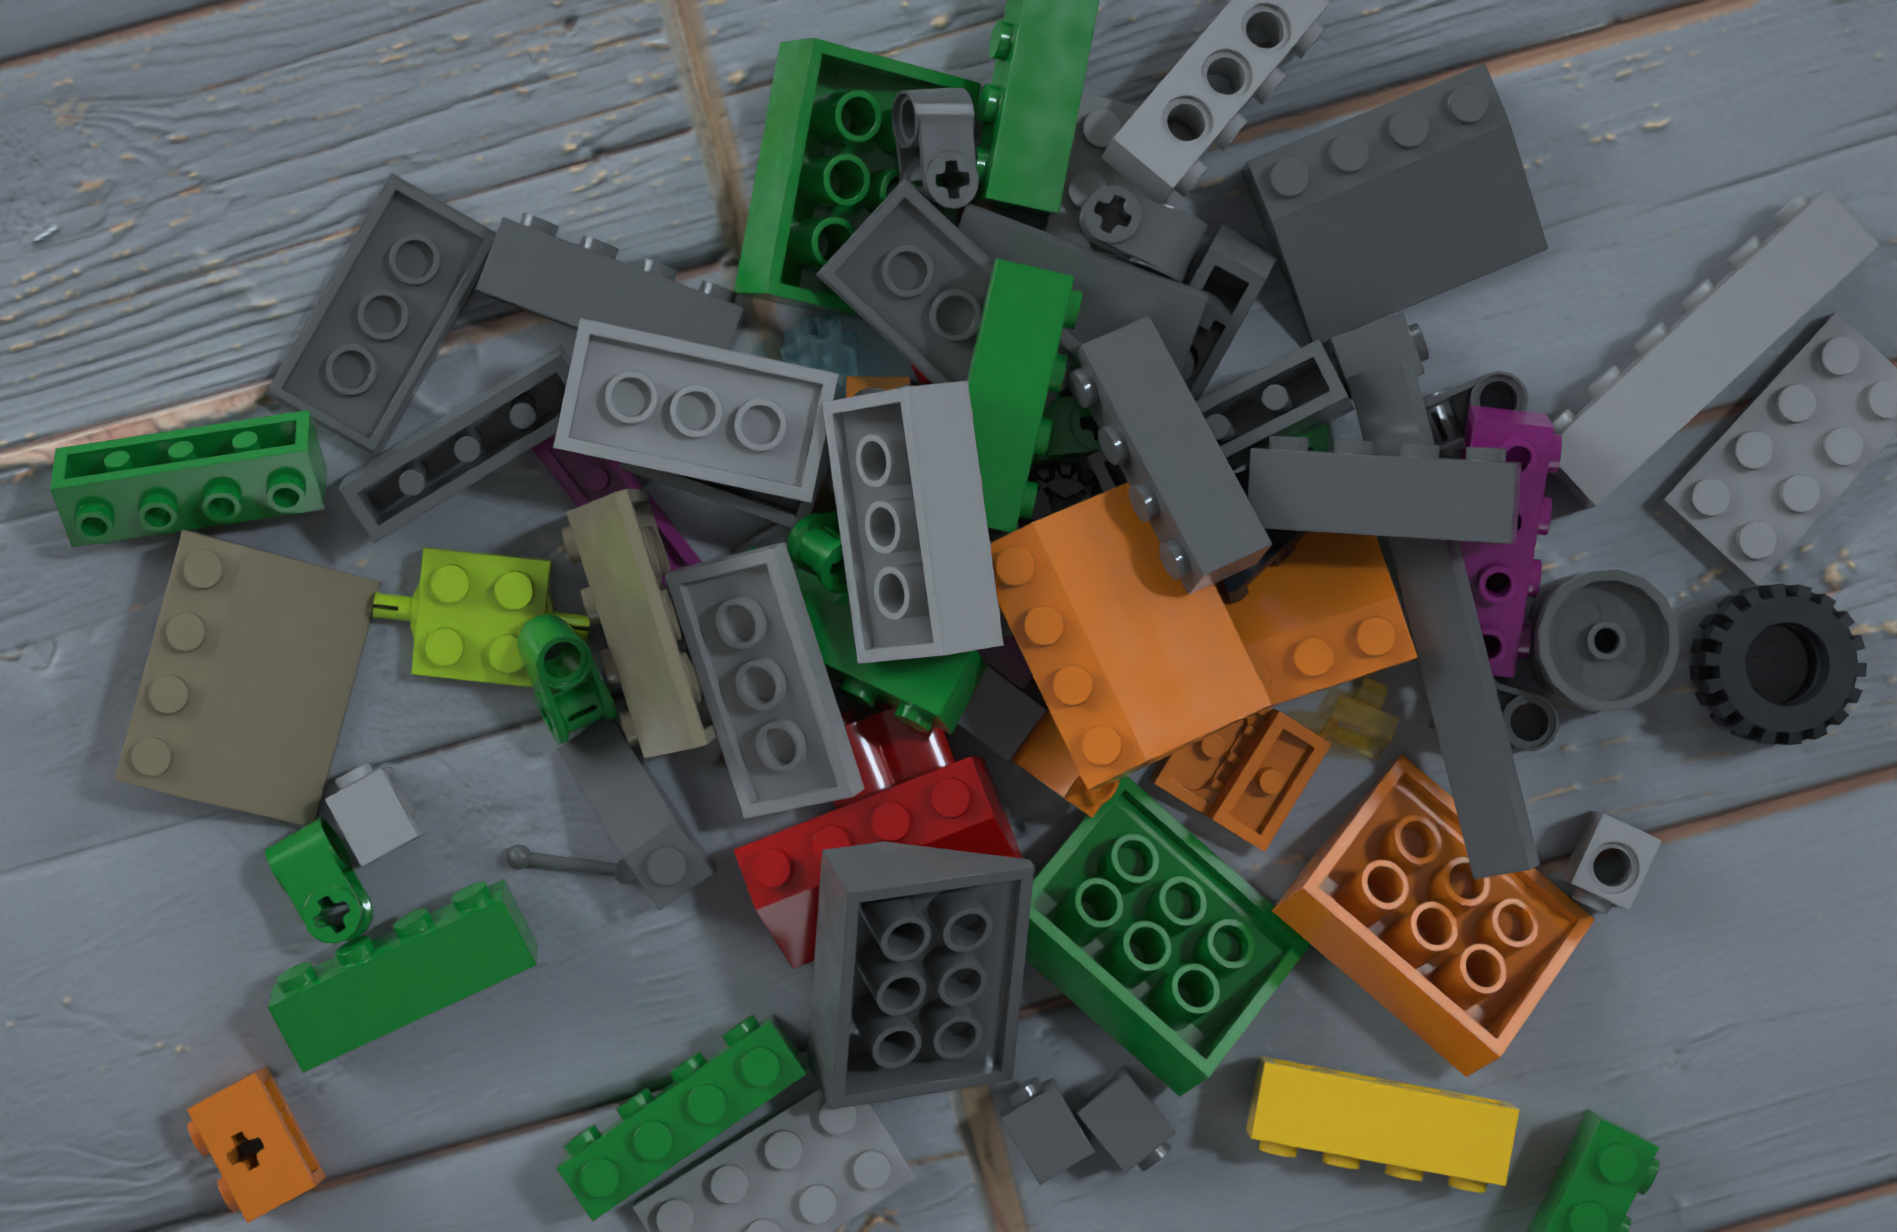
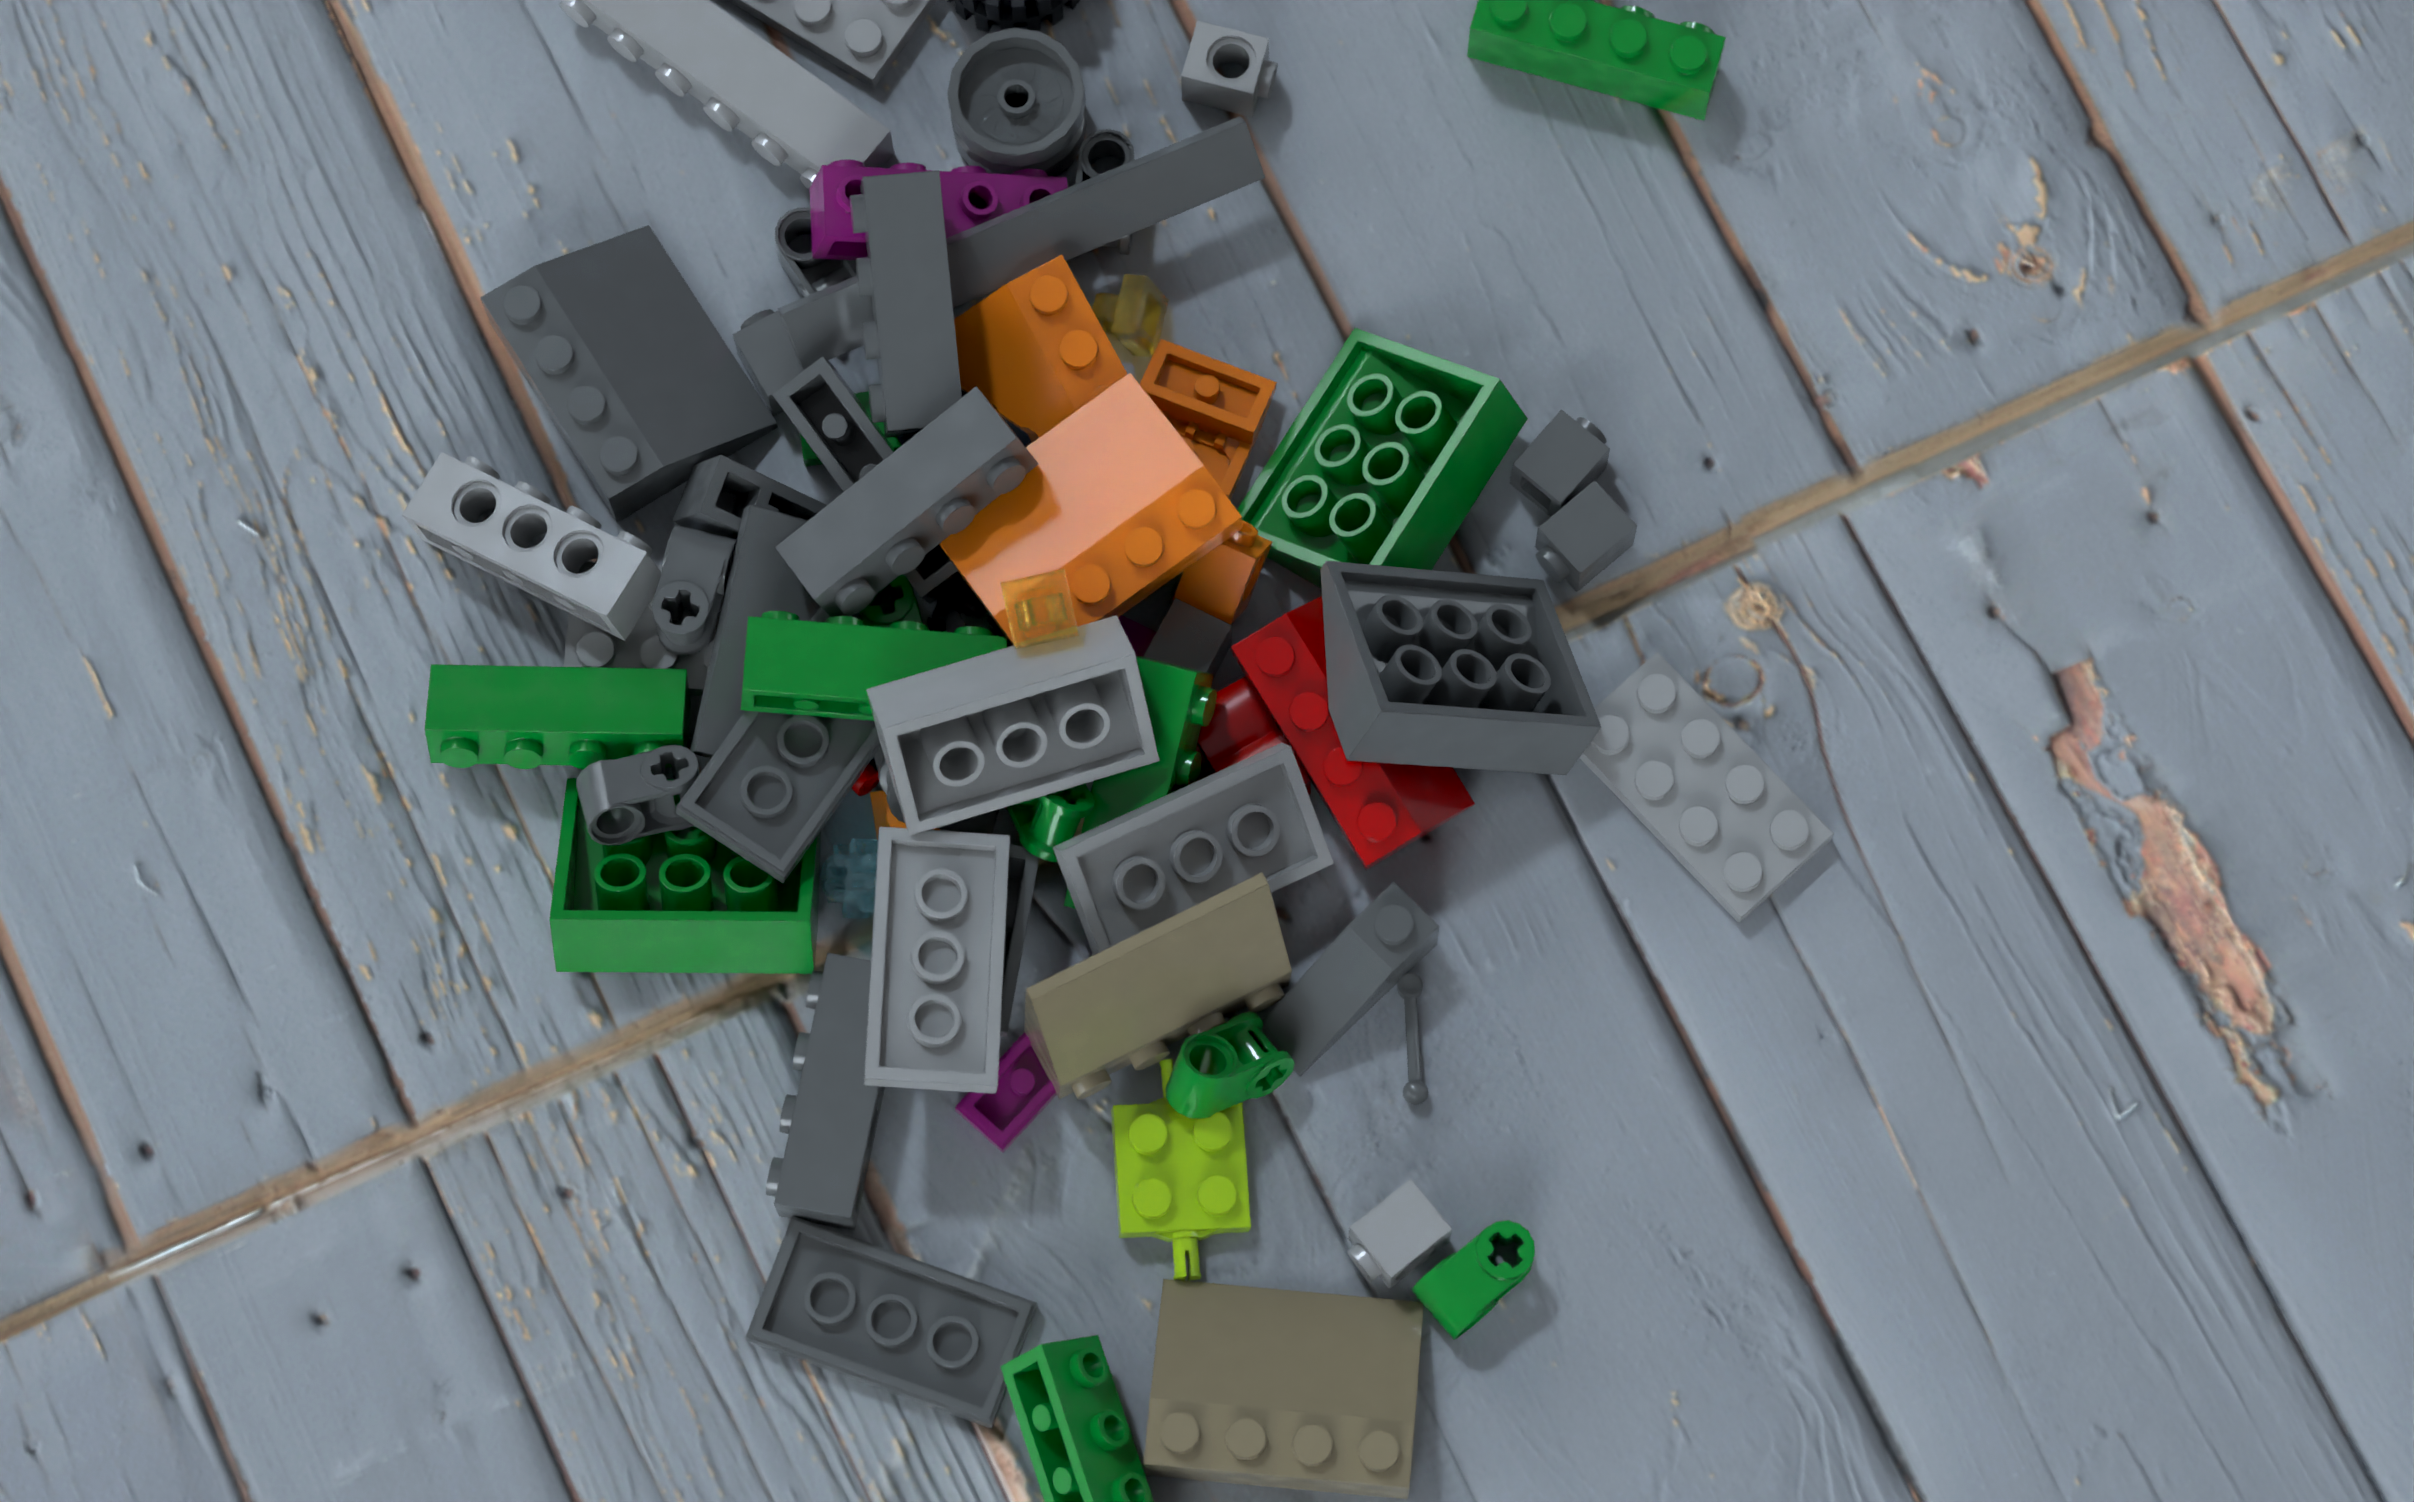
camera: 100 degrees left, 15 degrees down
orange brick [186,1066,326,1223] -> none
green brick [267,879,538,1073] -> none
dark grey brick [339,345,571,543] -> none
green brick [556,1014,809,1221] -> none
yellow brick [1245,1055,1520,1193] -> none
orange slope [1272,754,1595,1077] -> none
none -> clear yellow tile [1000,569,1079,649]

